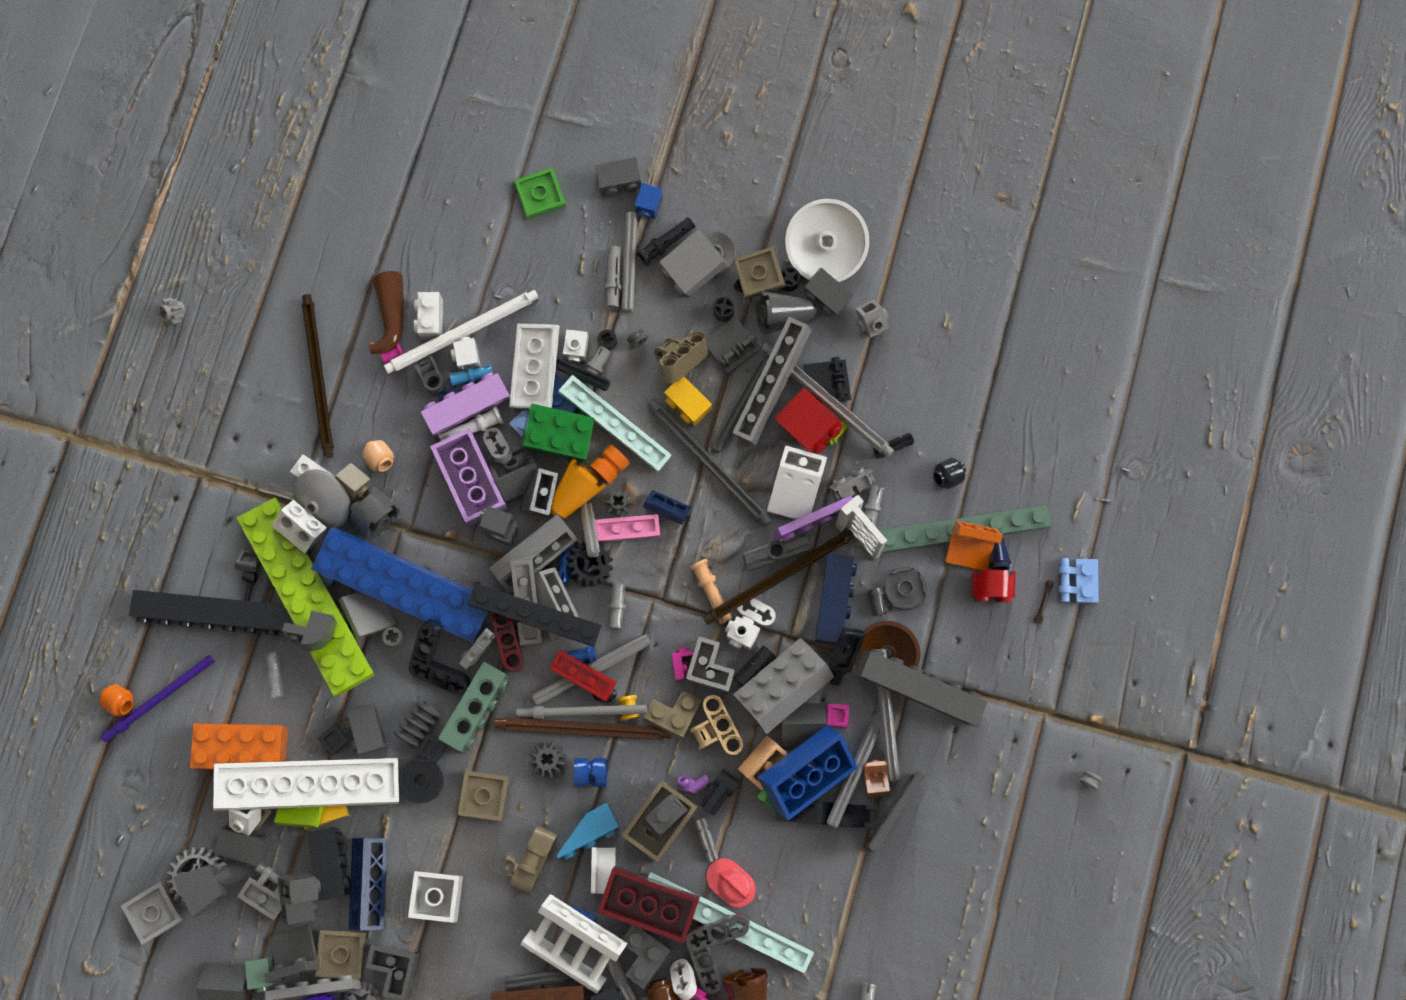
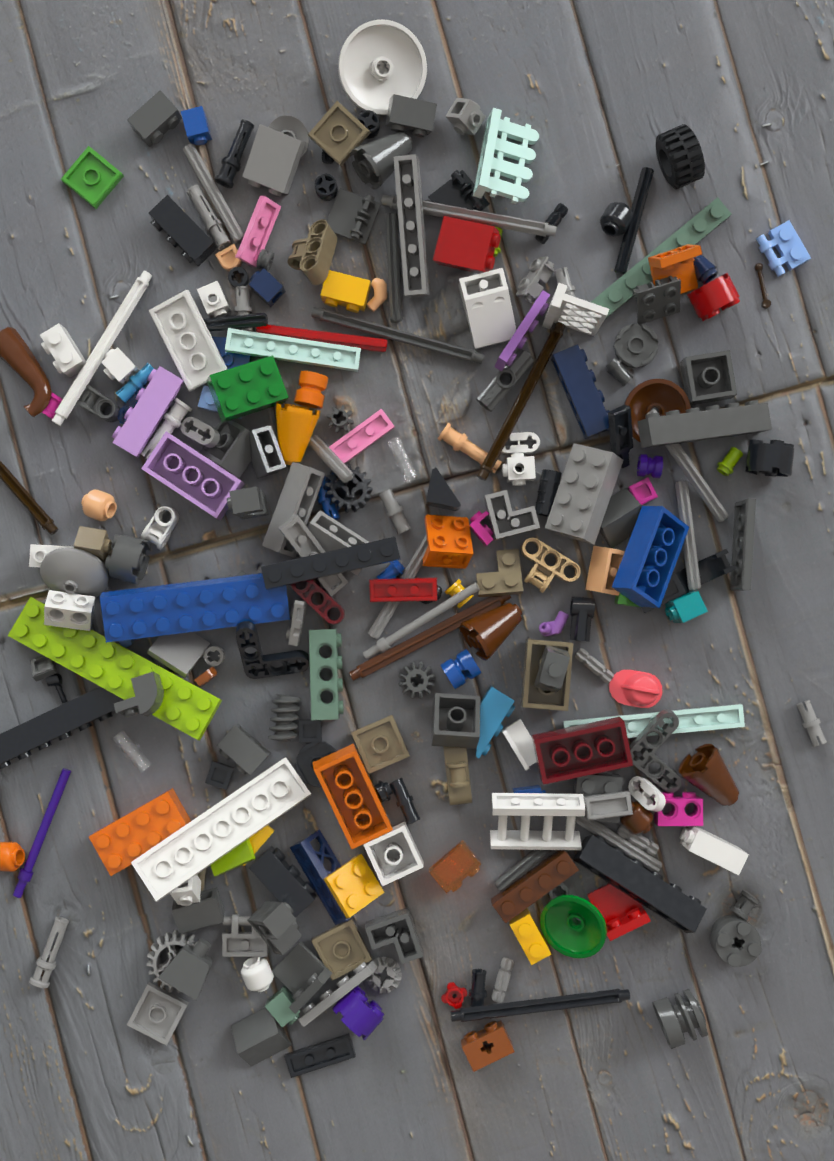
camera: 30 degrees left, 10 degrees up
dark blue plate [643,490,691,525] -> none
nougat bracket [864,760,890,798] -> none
none -> light grey pin [29,917,69,988]
none -> white piece [141,506,179,550]
none -> black brick [149,195,217,267]
none -> dark orange tile [194,667,218,686]
none -> light nougat tile [215,244,242,271]
none -> bright pink plate [236,196,281,268]
none -> white head [241,957,274,992]
none -> dark blue brick [249,268,286,308]
none -> red axle [256,325,387,352]
none -> orange brick [312,743,393,849]
none -> yellow plate [323,854,384,918]
none -> light nougat arm [366,278,387,312]
none -> black plate [374,780,393,802]
none -> clear pin [387,437,418,483]
none -> black pin [389,778,420,825]
none -> orange bracket [422,514,473,569]
none -> black slope [426,467,461,511]
none -> clear orange brick [429,840,481,894]
none -> dark grey brick [432,693,480,749]
none -> reddish brown cone [459,603,522,661]
none -> light aqua fence [473,108,539,204]
none -> light grey tile [584,791,633,821]
none -> black axle [614,167,654,275]
none -> dark grey hinge [632,276,681,324]
none -> dark purple wheel [637,454,663,478]
none -> black tyre [656,124,705,189]
none -> teal brick [664,591,708,623]
none -> dark grey brick [680,350,737,405]
none -> lime pin [717,447,743,476]
none -> black brick [745,439,794,477]

